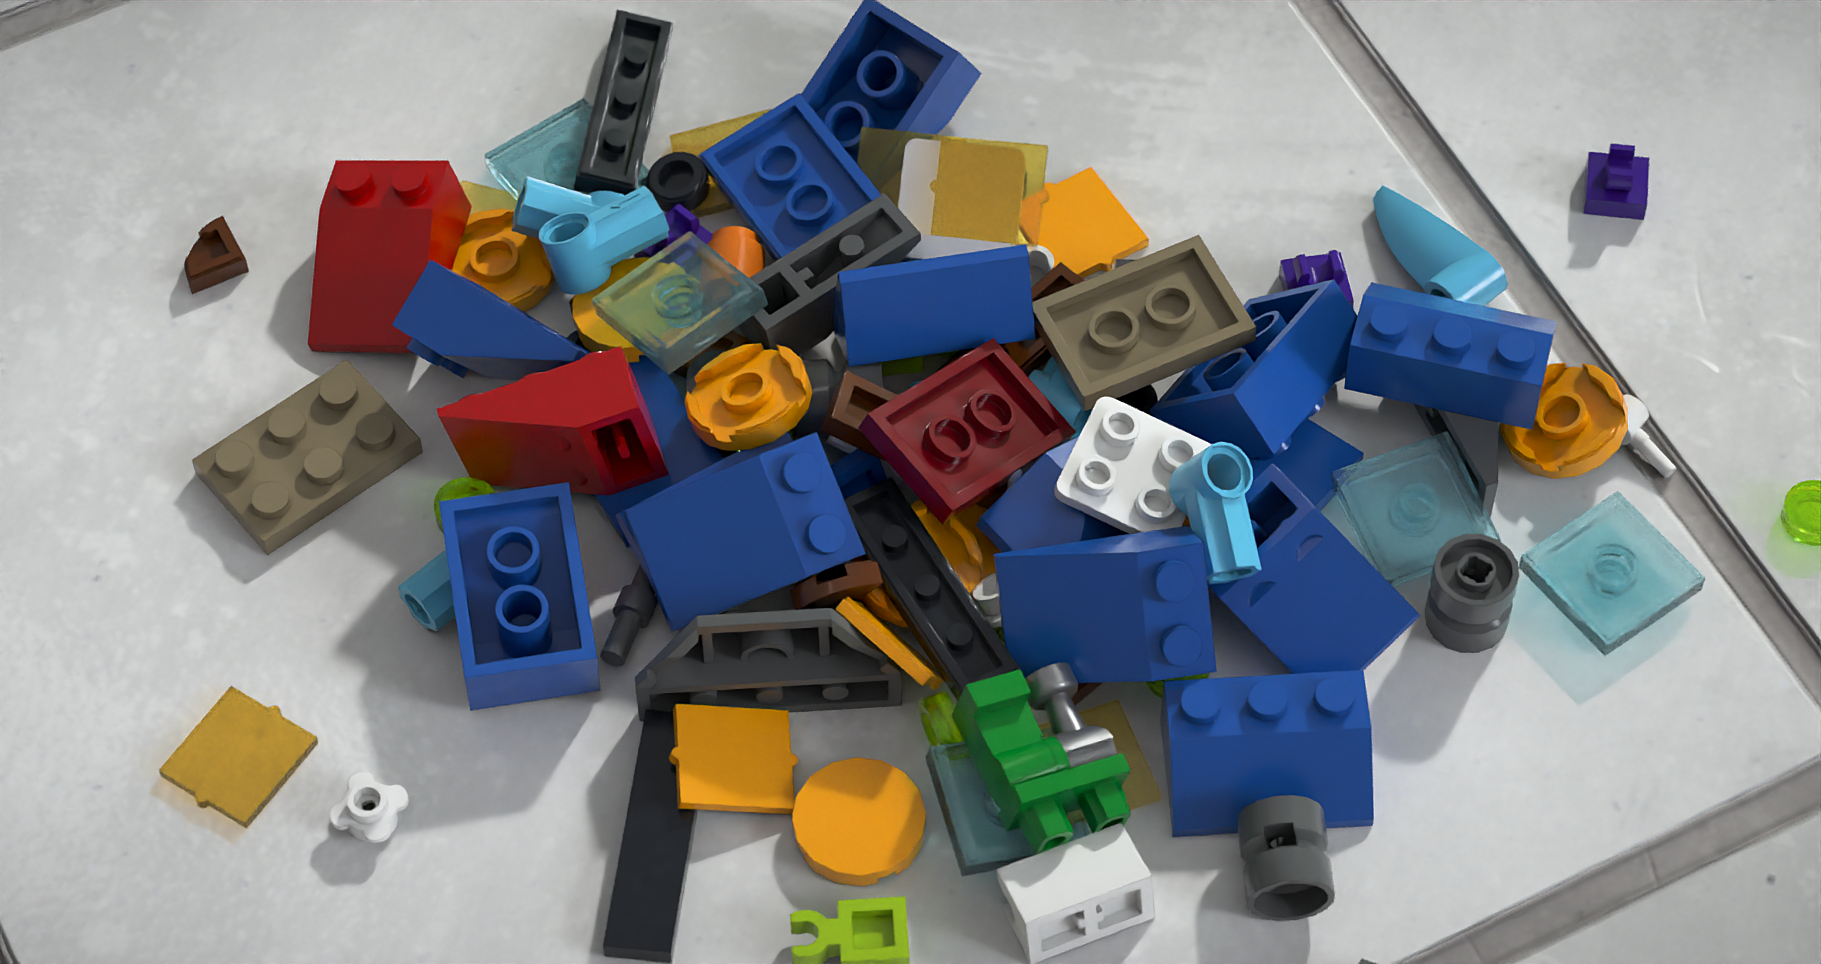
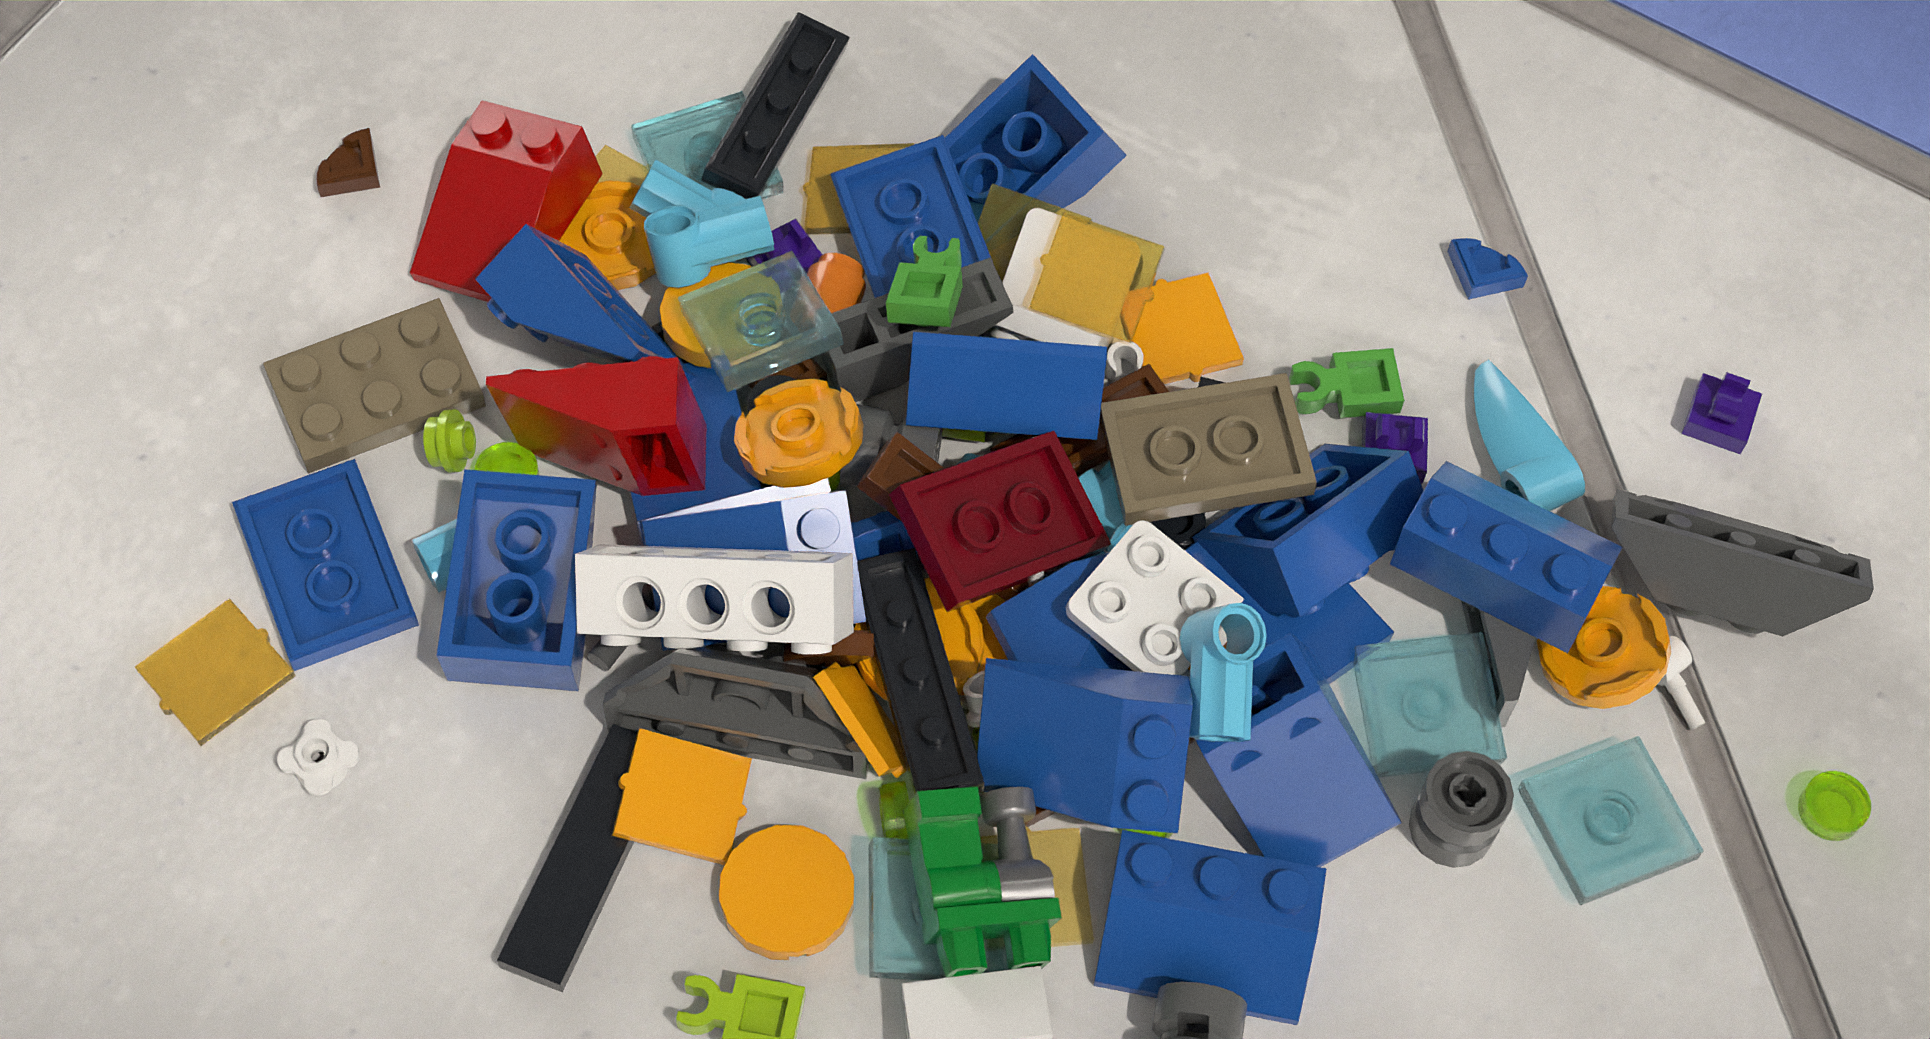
camera: 10 degrees right, 5 degrees up
black tile [647,152,711,212] -> none
none -> blue tile [232,459,419,671]
none -> lime plate [423,409,476,473]
none -> white brick [575,544,854,654]
none -> bright green plate [886,236,963,327]
none -> bright green plate [1289,348,1405,418]
none -> blue tile [1447,238,1528,300]
none -> dark grey wedge [1612,489,1874,637]

